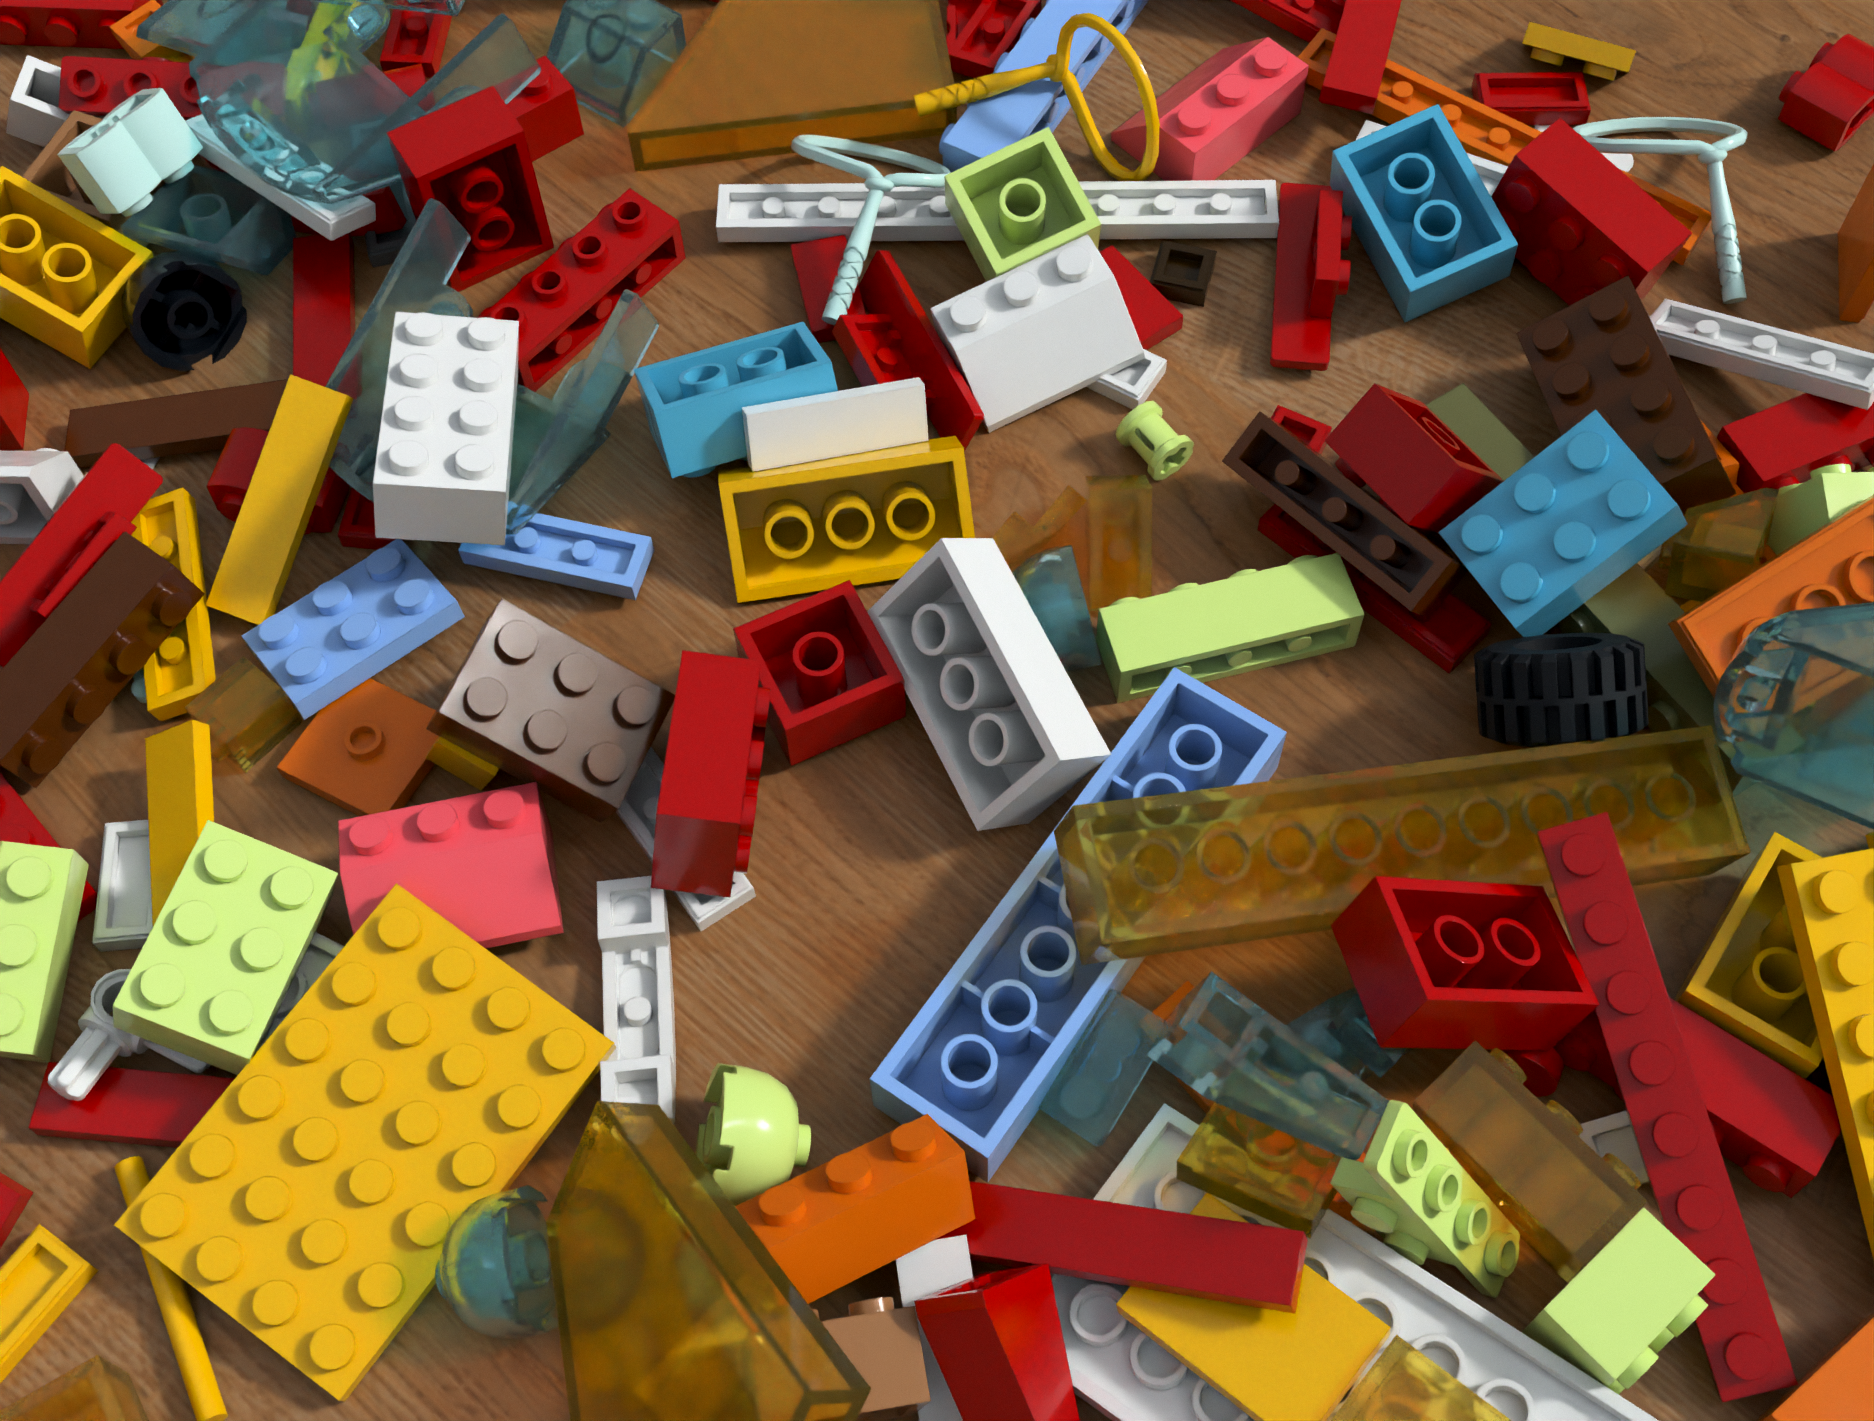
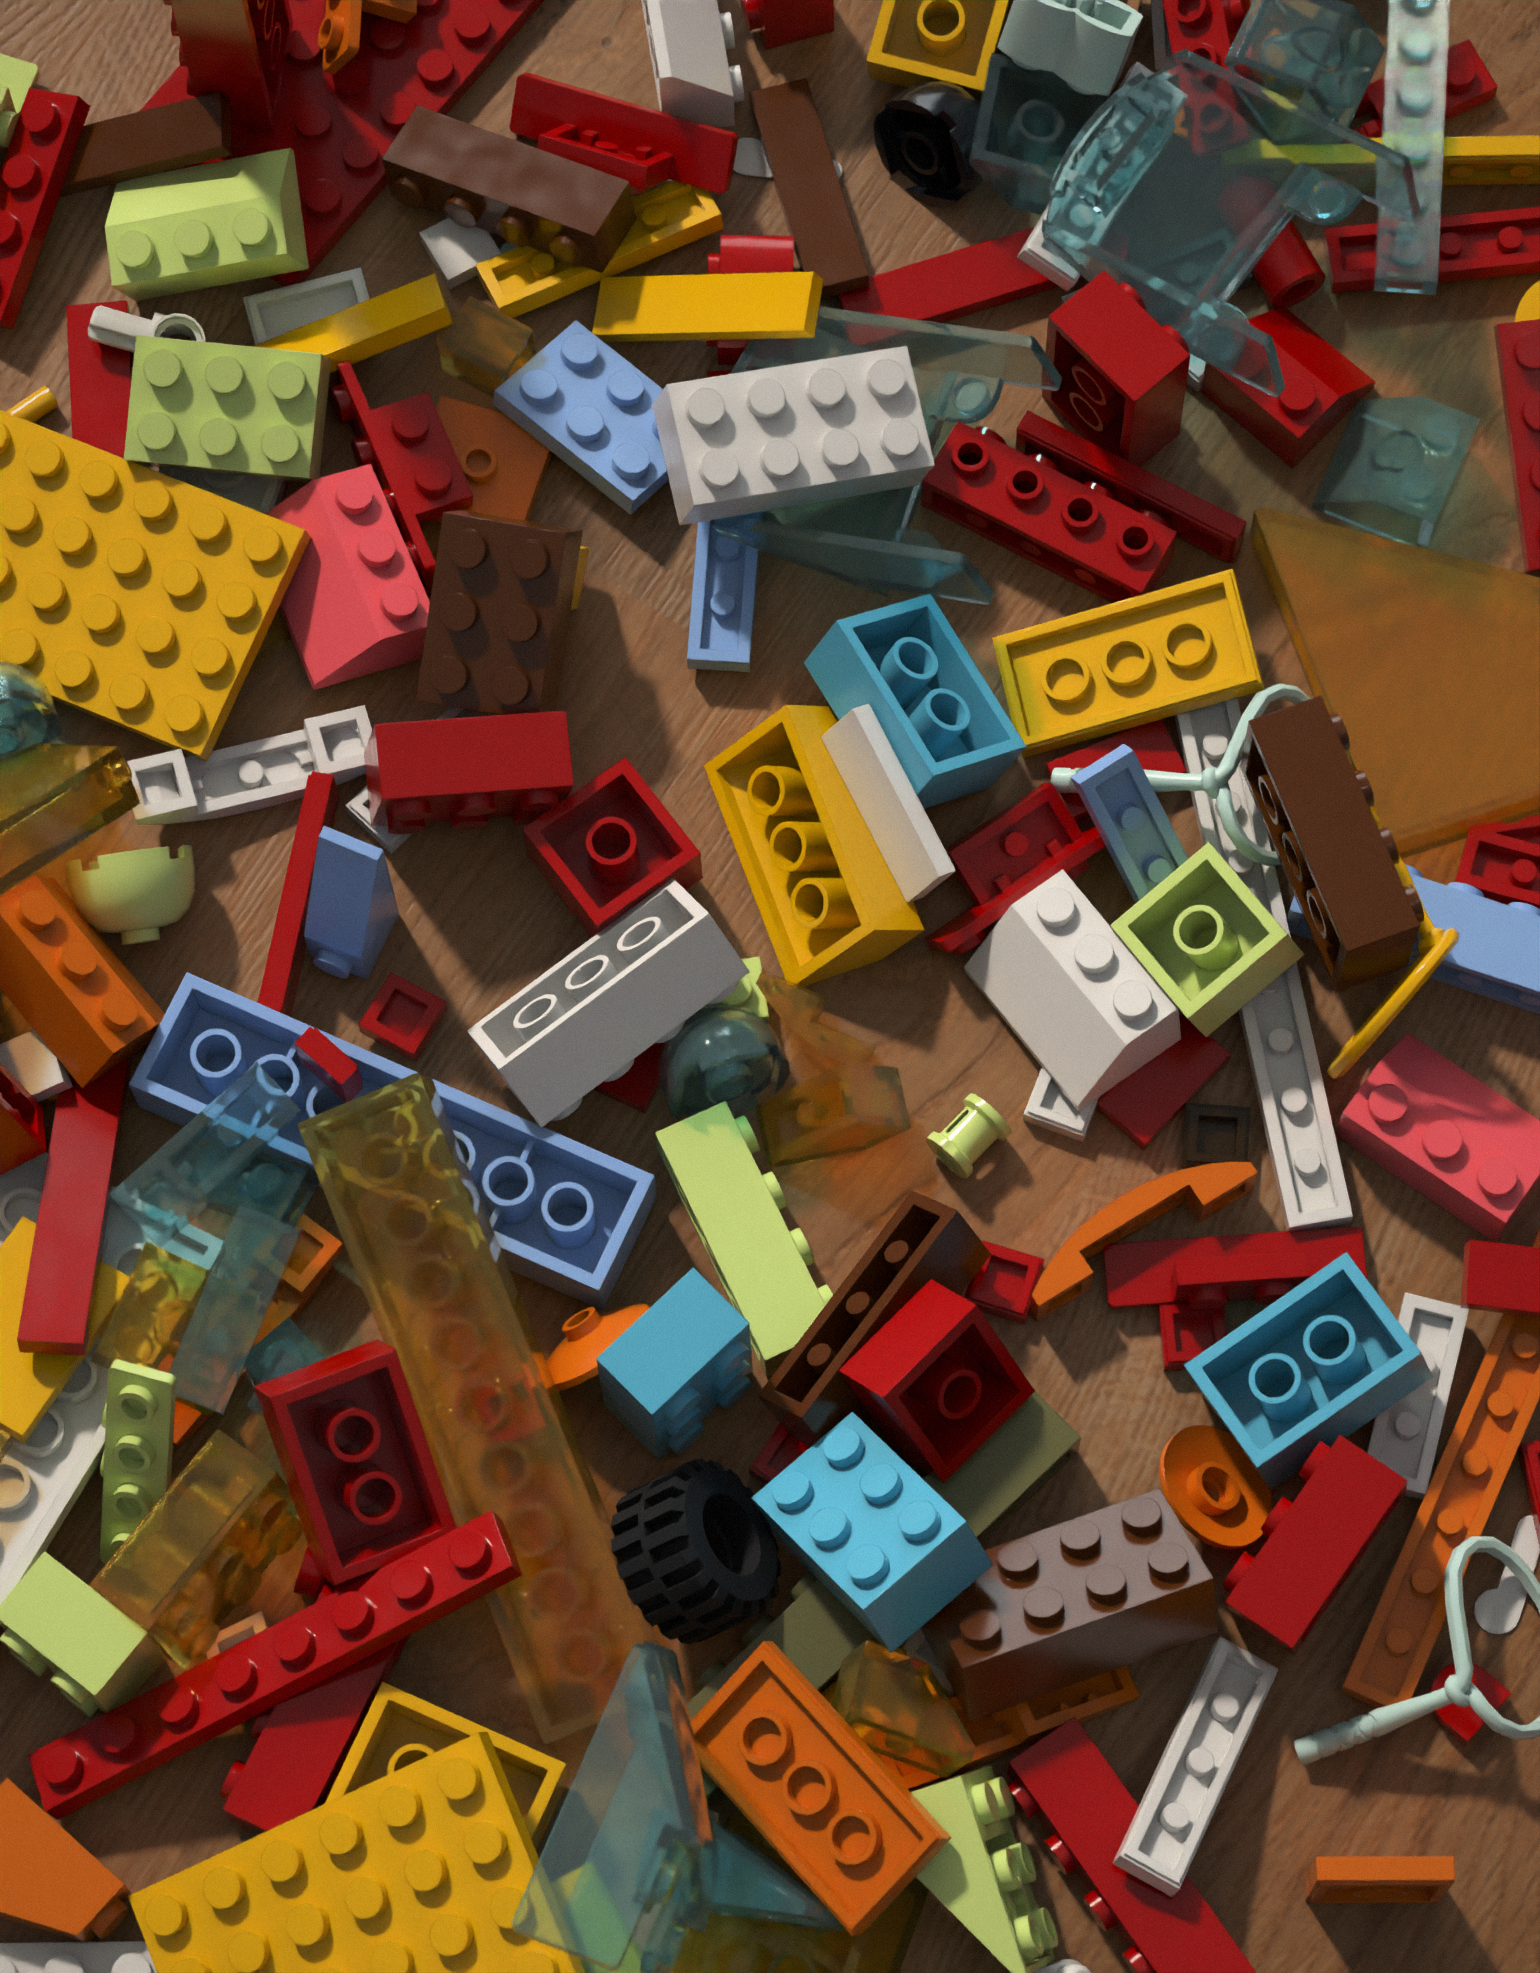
camera: 80 degrees right, 10 degrees up
none -> clear light blue slope [110,1062,301,1250]
none -> red tile [258,771,339,1017]
none -> red tile [294,1027,363,1104]
none -> light blue slope [304,826,399,980]
none -> red bracket [329,360,473,595]
none -> red plate [359,972,448,1062]
none -> white tile [419,218,501,290]
none -> orange dish [540,1303,650,1391]
none -> medium azure brick [596,1267,753,1461]
none -> yellow tile [992,568,1265,758]
none -> red tile [1015,410,1247,563]
none -> orange slope [1029,1162,1258,1323]
none -> light blue plate [1070,744,1189,903]
none -> red tile [1158,1302,1227,1372]
none -> orange dish [1159,1425,1273,1550]
none -> reddish brown brick [1240,695,1424,993]
none -> red tile [1429,1663,1512,1746]

